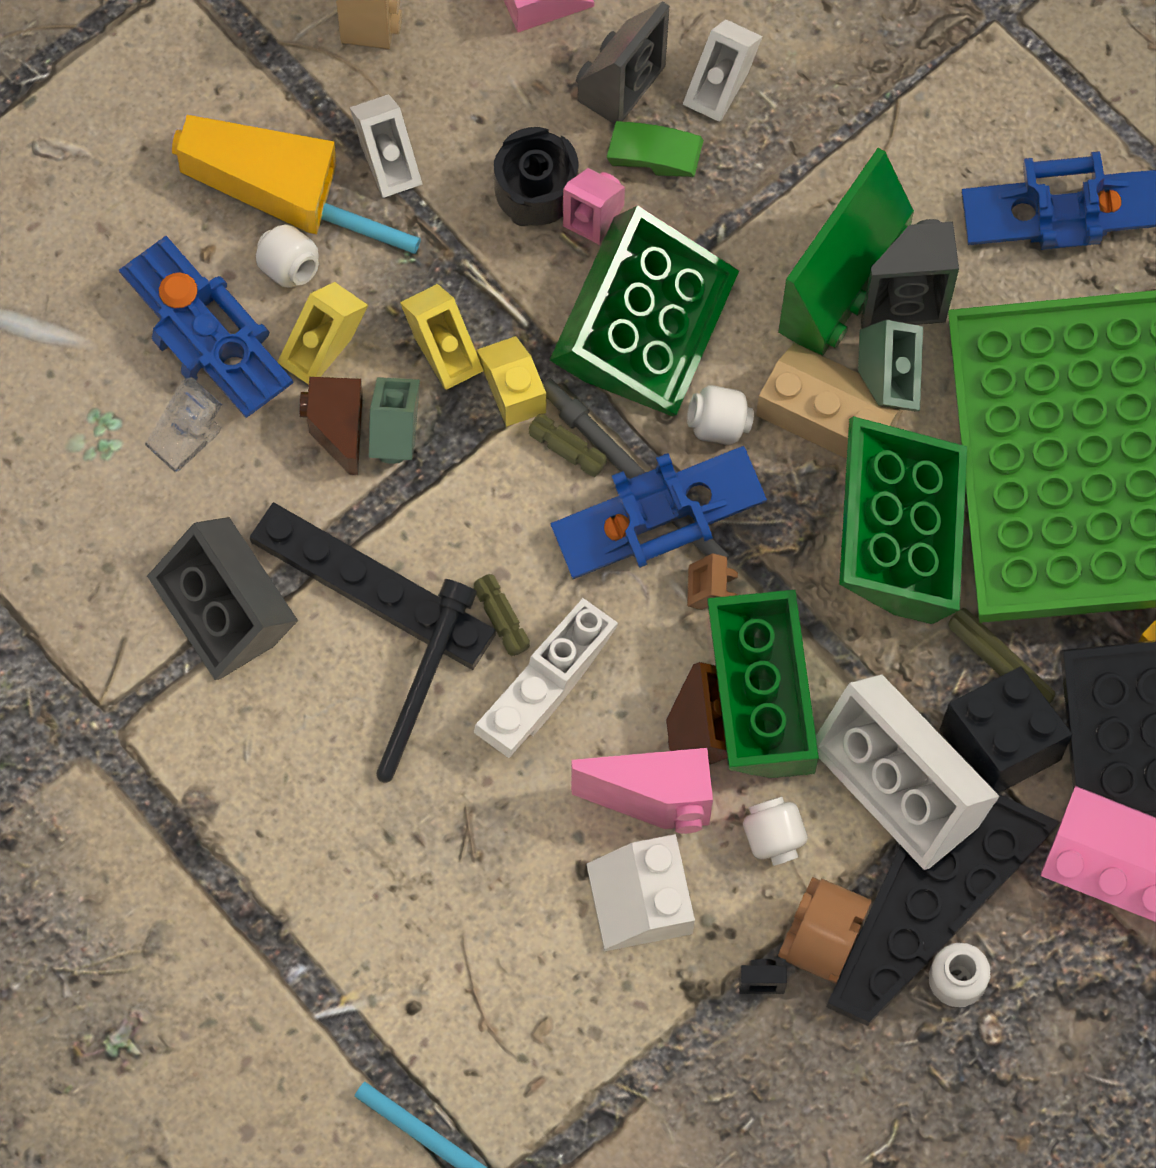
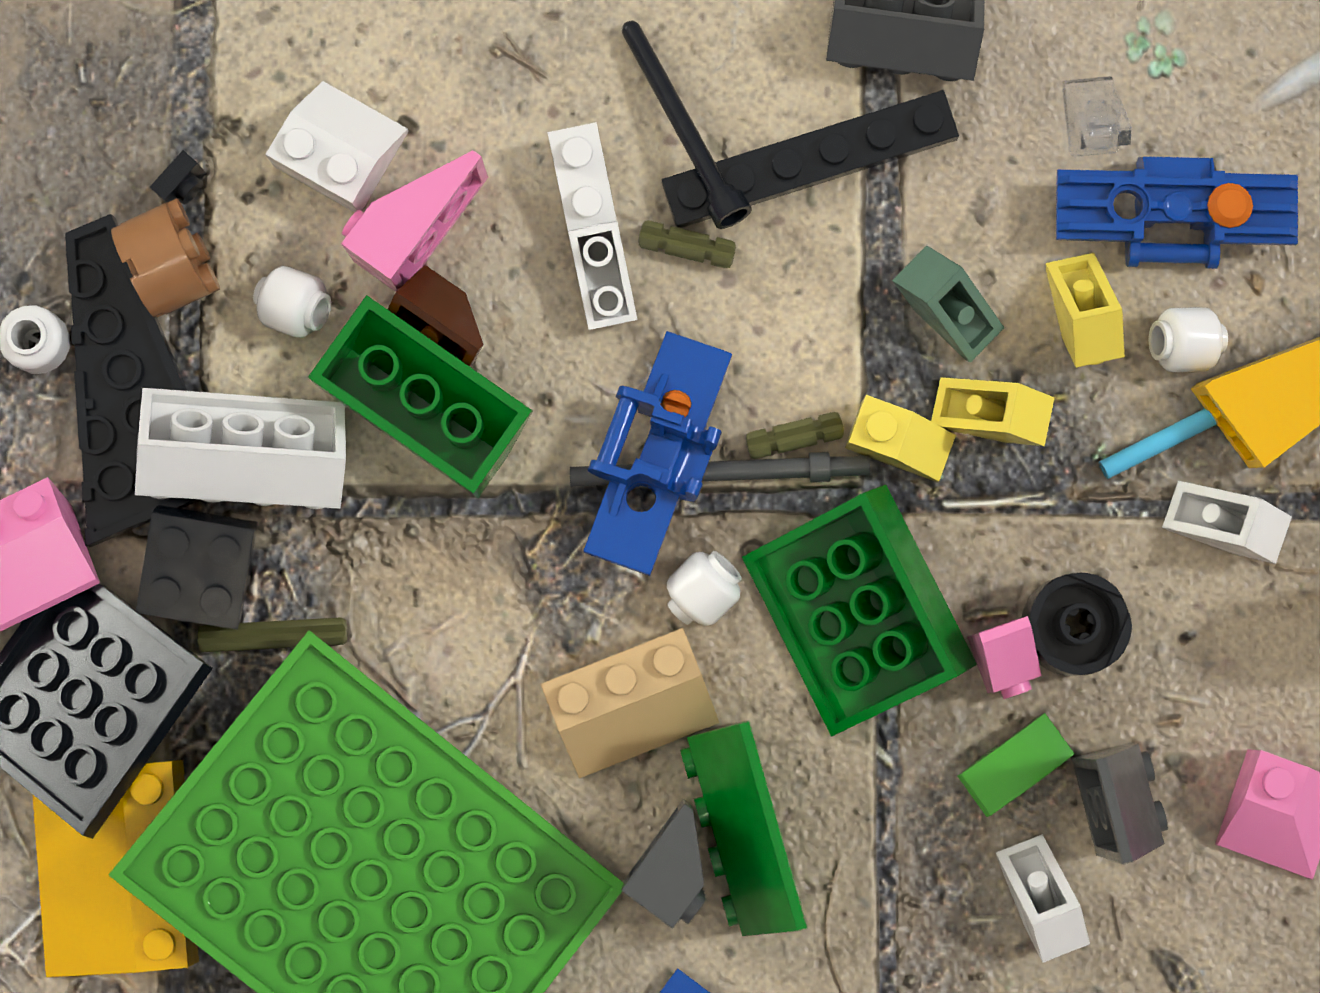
camera: 135 degrees right, 15 degrees up
reddish brown slope [300,377,363,475] -> none
medium nougat tile [687,553,738,610] -> none
green slope [839,416,967,624] -> none
sand green slope [858,320,923,412] -> none

